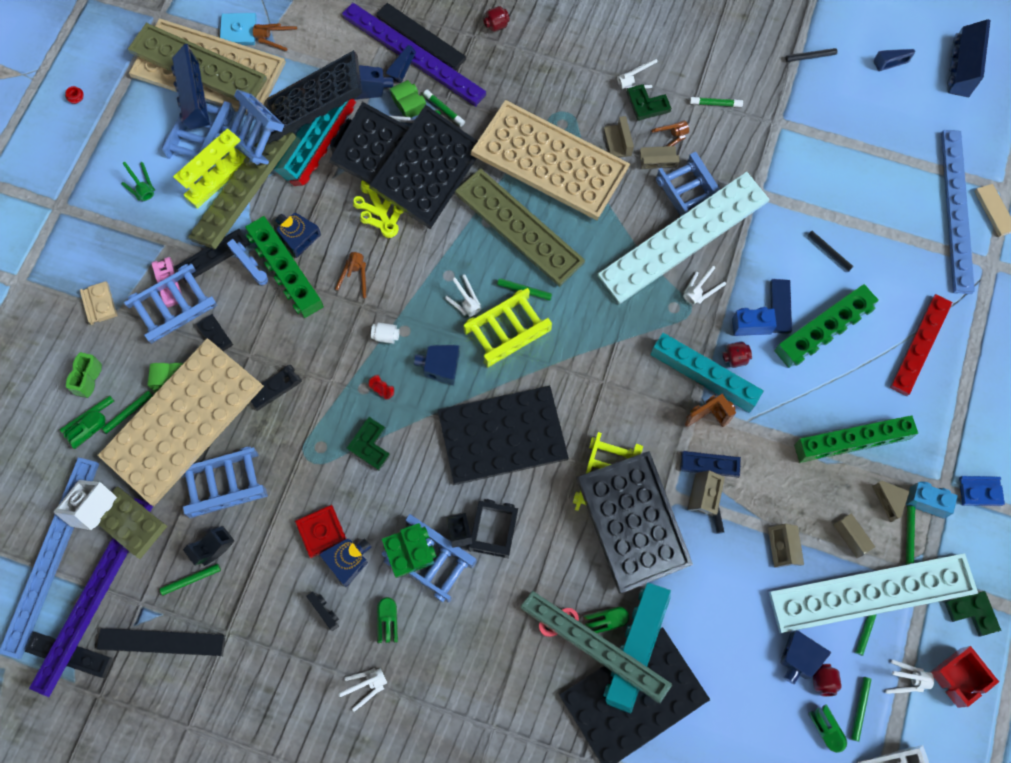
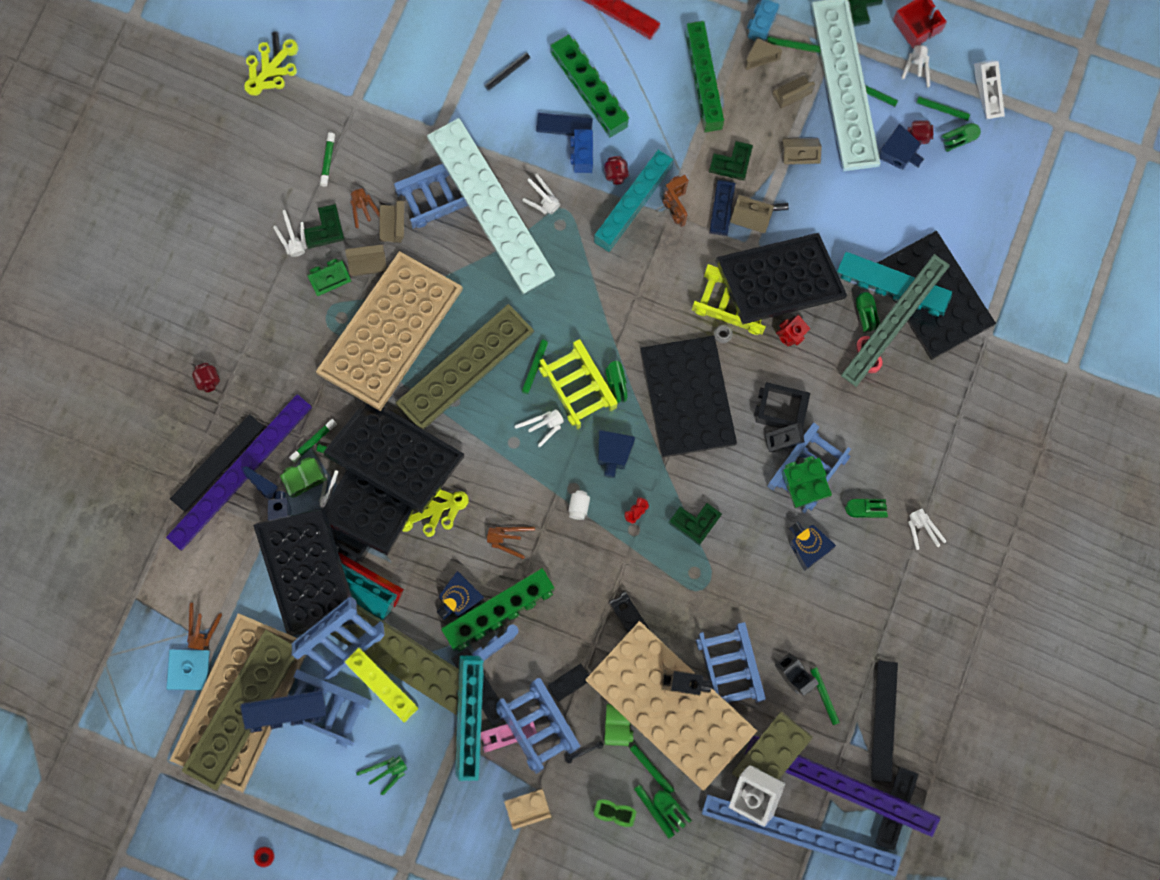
camera: 90 degrees left, 5 degrees up
red plate [295,505,347,558] -> none
black plate [306,591,339,631] -> none
none -> neon yellow plant [244,39,299,96]
none -> green bracket [307,258,351,297]
none -> teal brick [455,656,483,781]
none -> black hinge [565,741,604,764]
none -> green arm [605,361,627,403]
none -> black torso [661,670,712,696]
none -> dark green plate [709,141,753,181]
none -> light grey plate [714,325,733,343]
none -> red brick [776,315,810,347]

